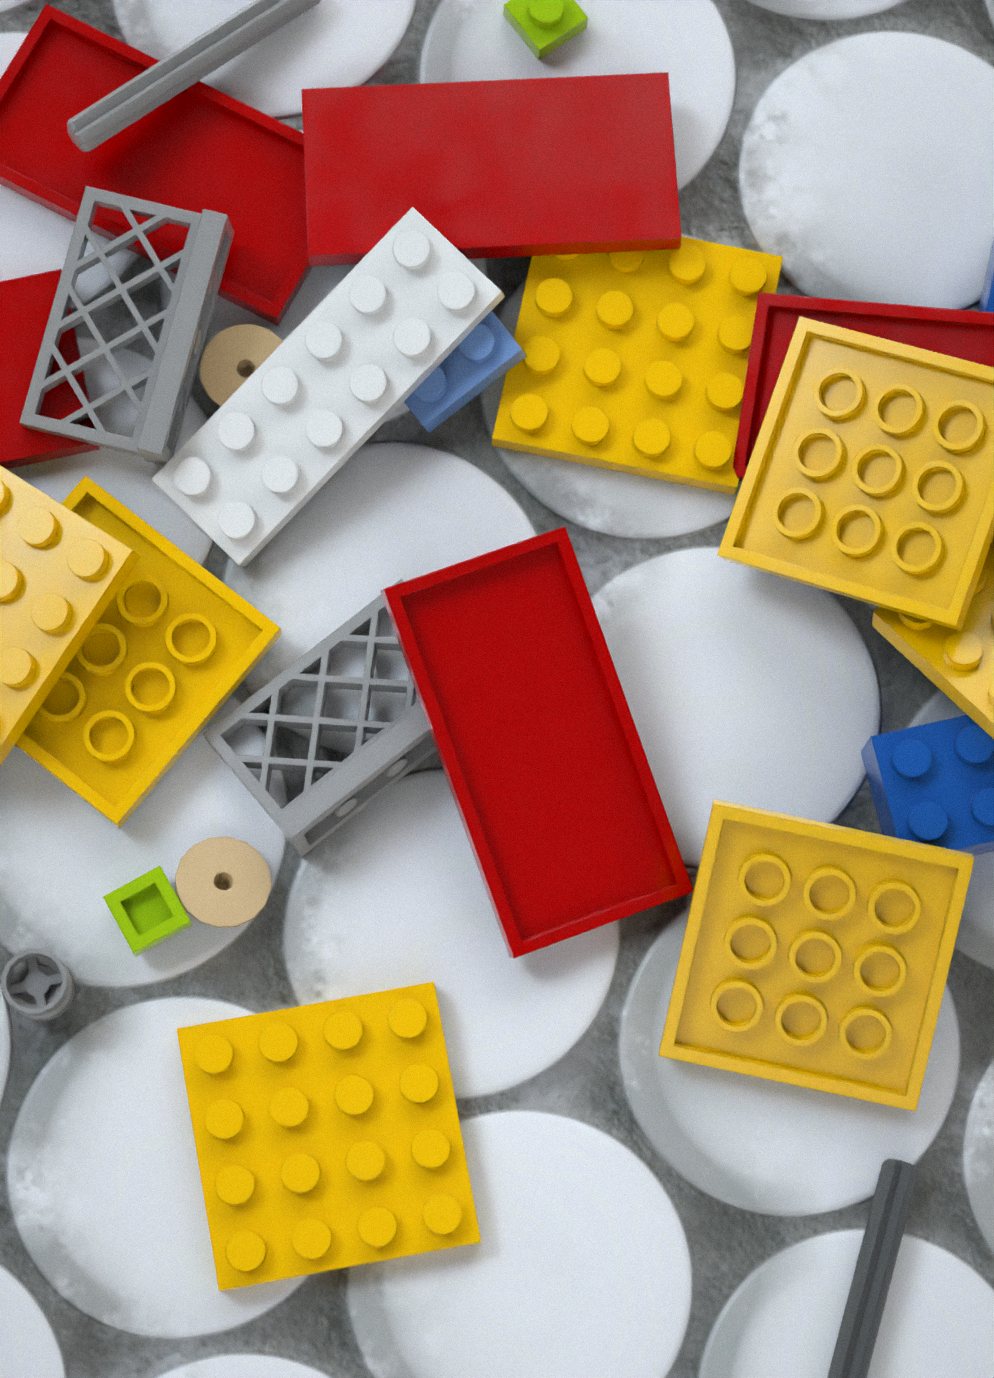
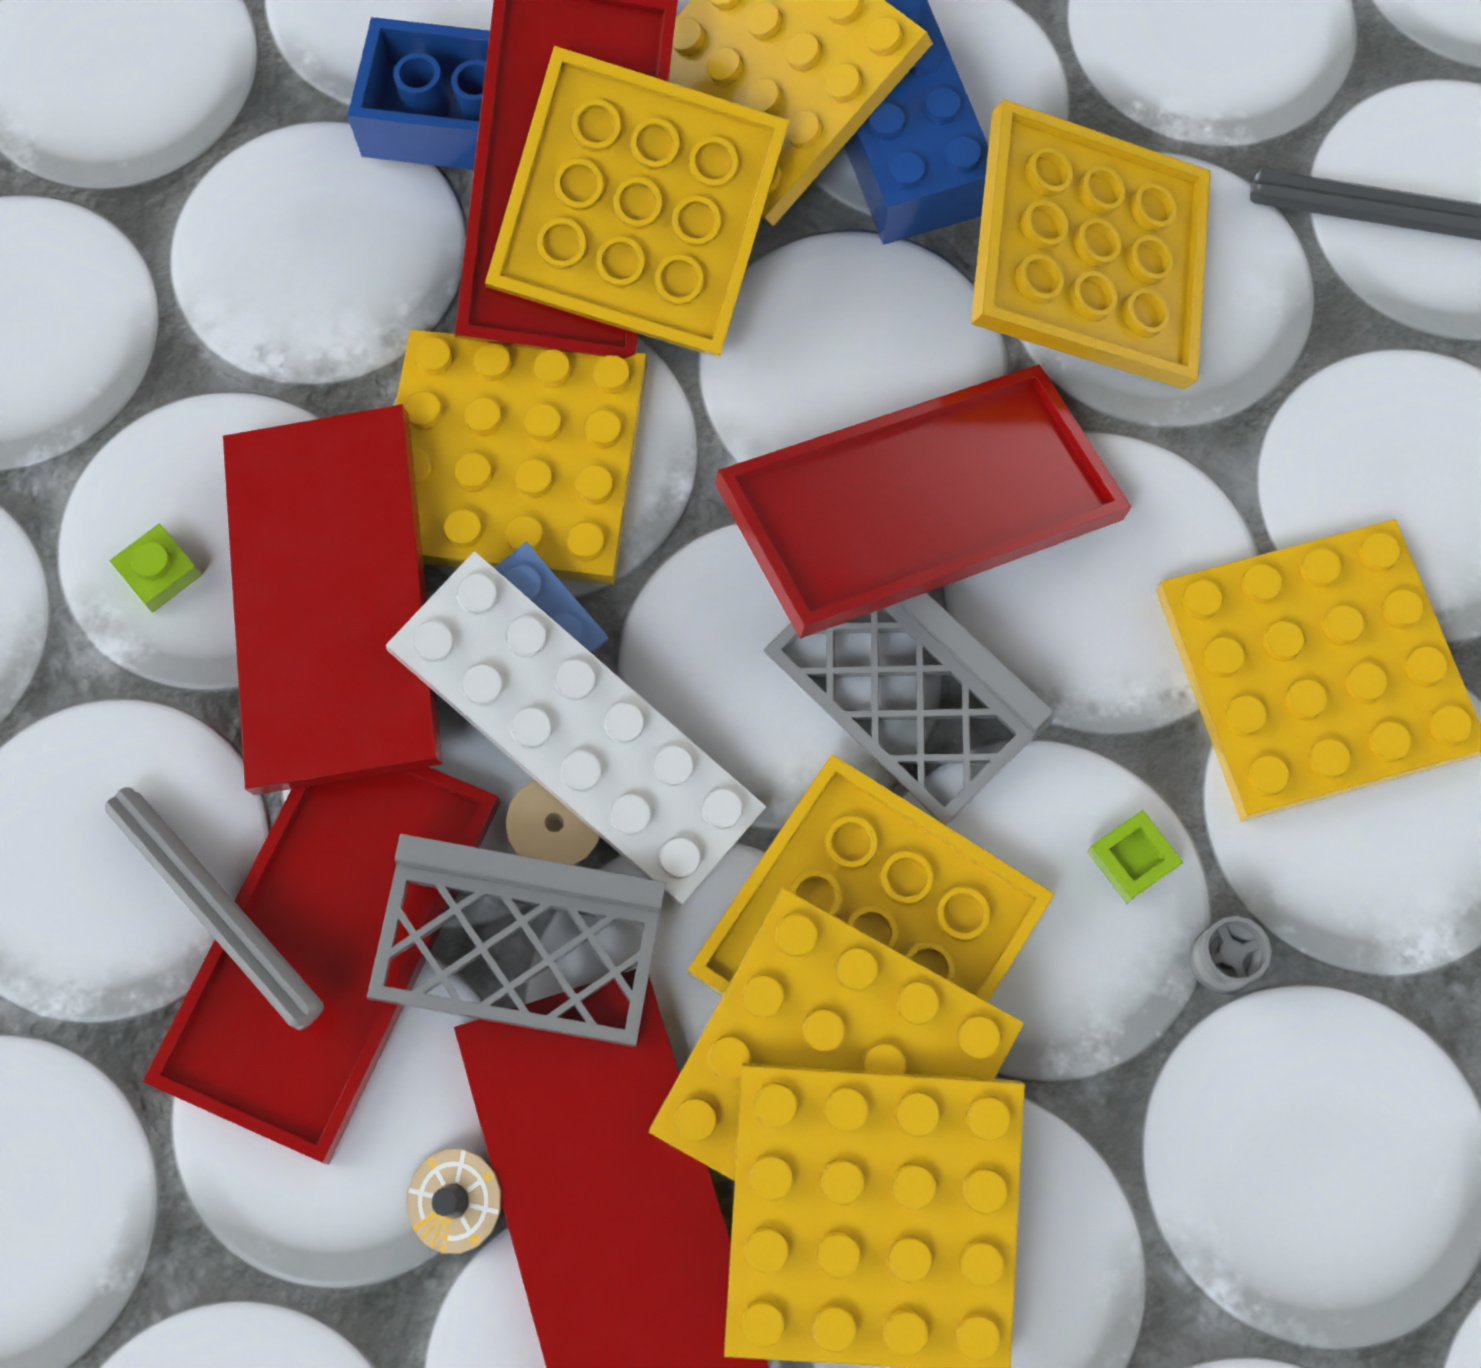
camera: 90 degrees left, 5 degrees down
tan piece [175,837,272,928] -> none

